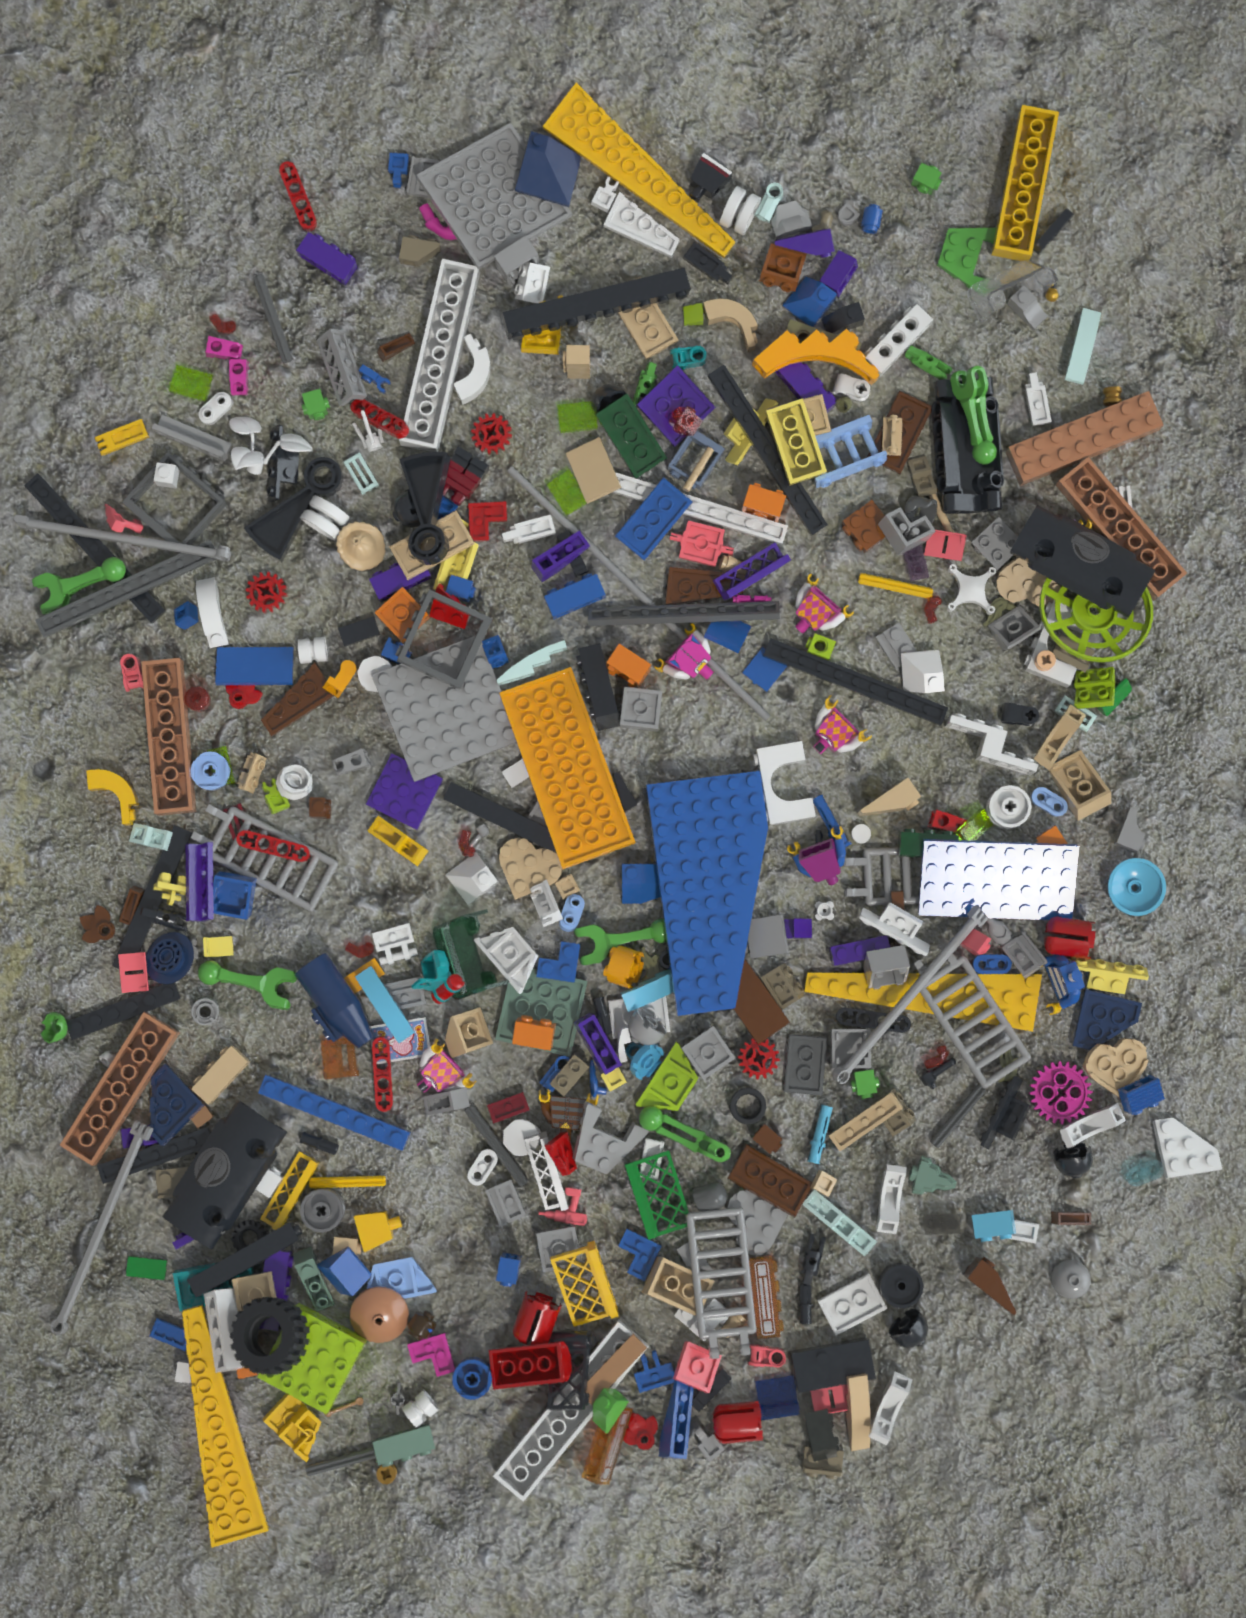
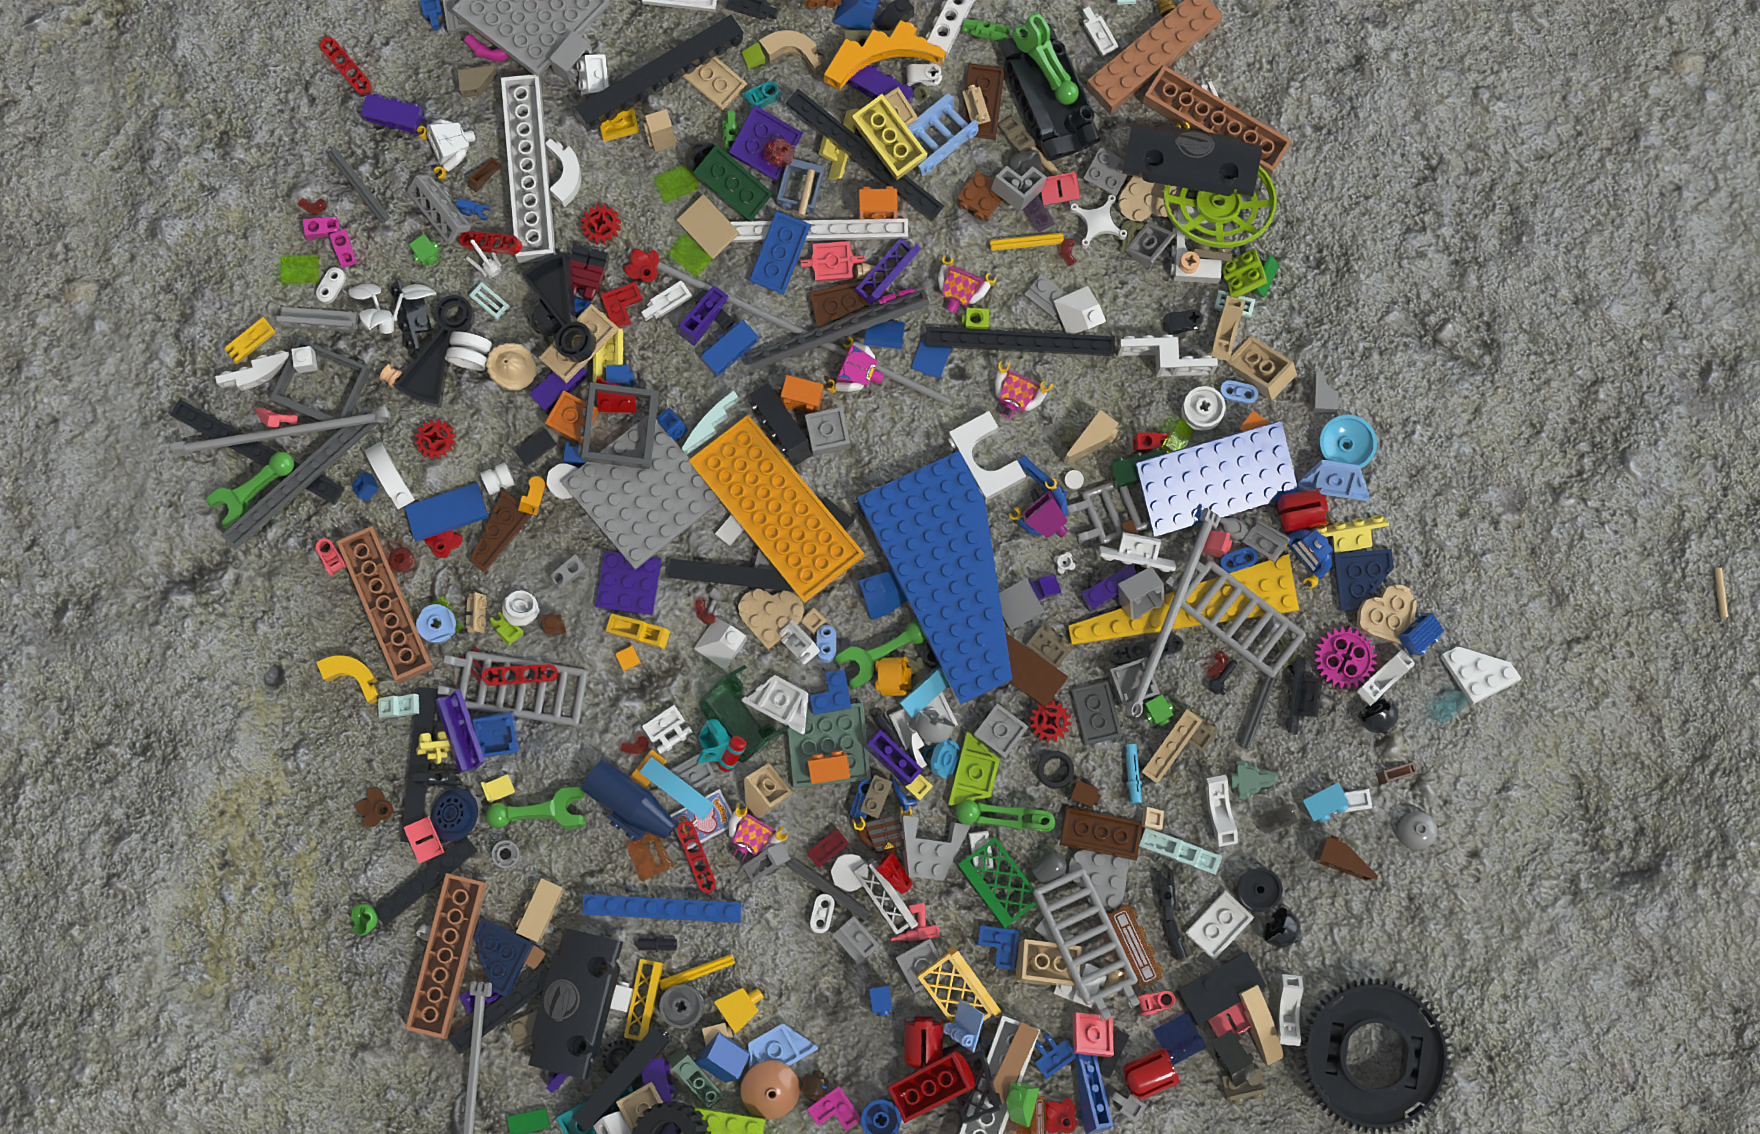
camera: 20 degrees left, 5 degrees down
reddish brown piece [119,885,145,926] -> none
none -> white slope [215,351,291,391]
none -> light nougat wheel [379,364,403,388]
none -> white torso [417,119,475,180]
none -> light orange tile [615,646,641,672]
none -> red plate [624,249,660,283]
none -> light blue hinge [943,999,985,1052]
none -> light blue wing [1297,460,1369,502]
none -> black piece [1298,978,1453,1134]

